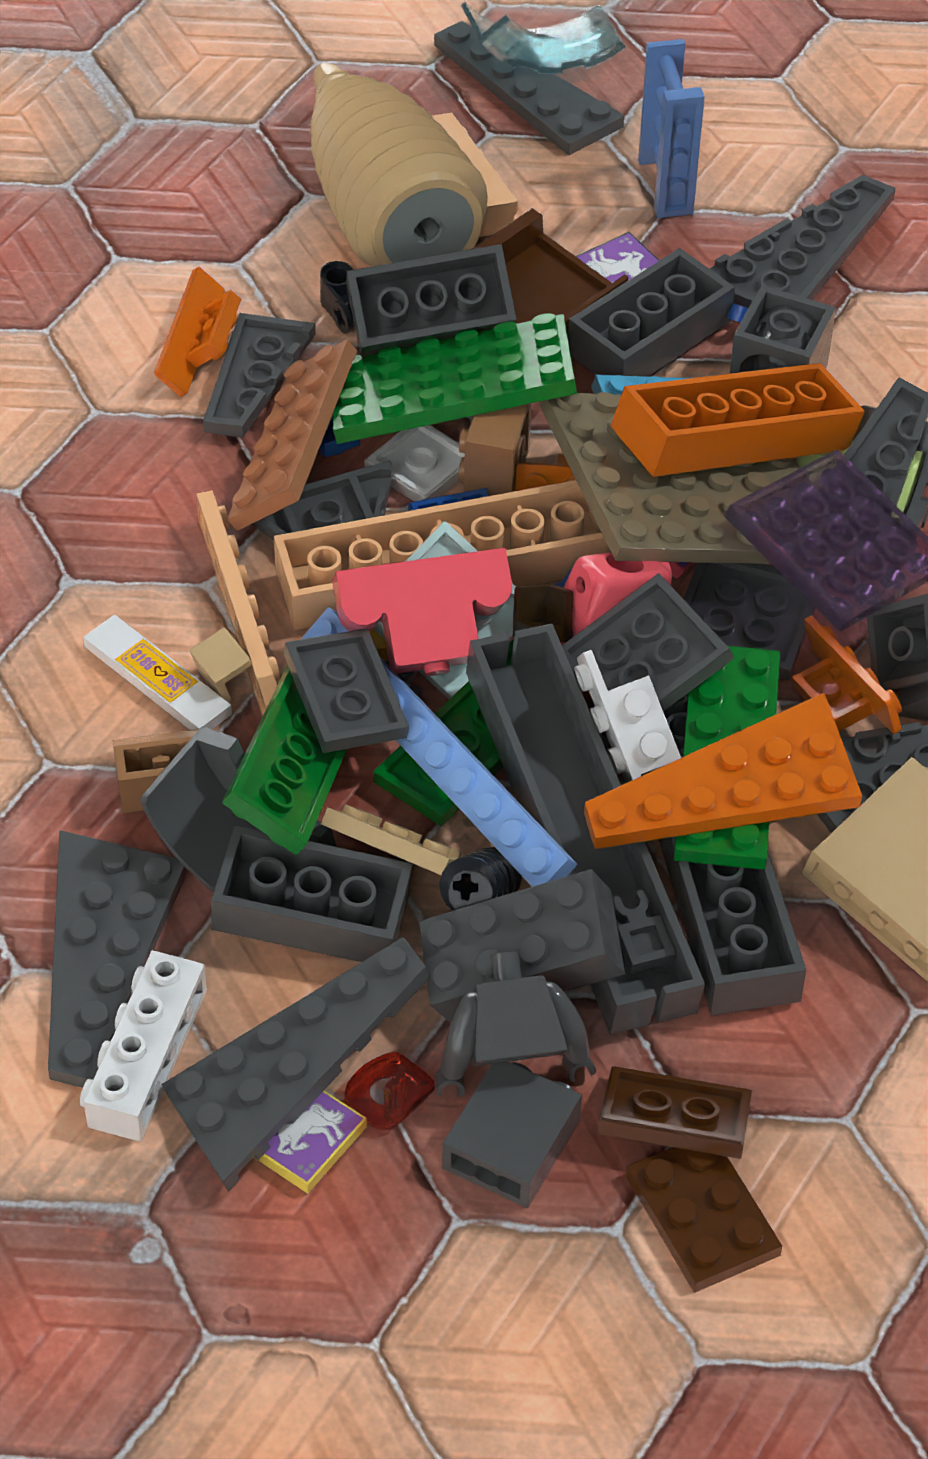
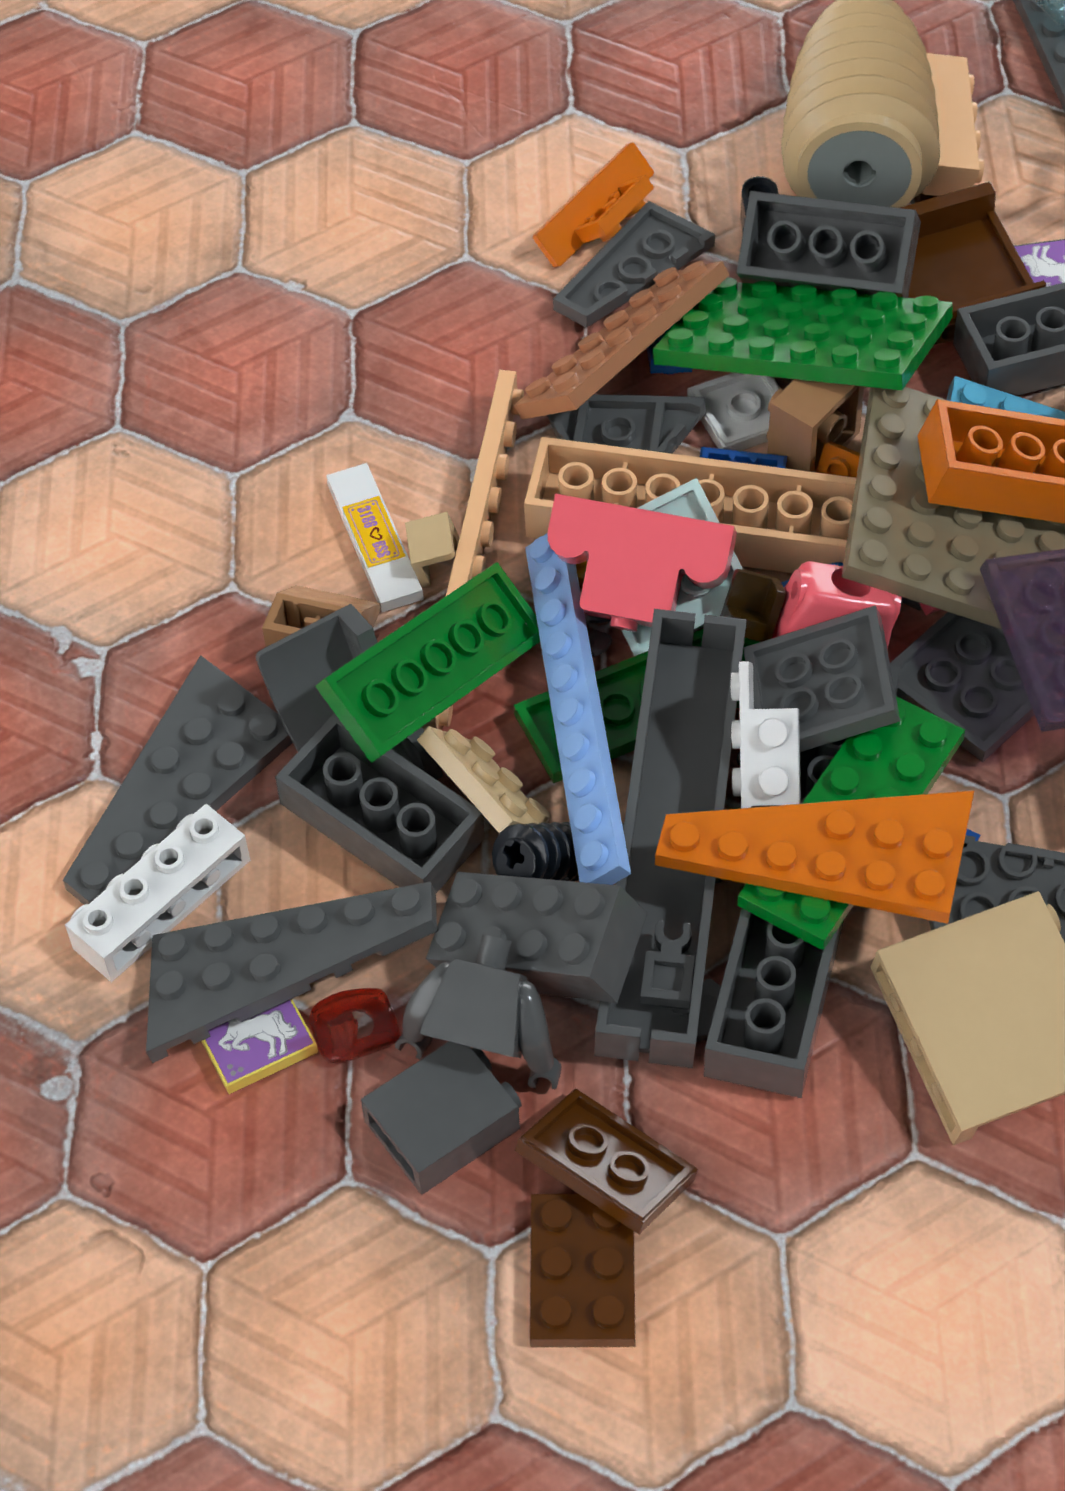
camera: 30 degrees right, 5 degrees up
dark grey plate [283,628,409,753] -> none
orange bracket [792,615,902,734] -> none

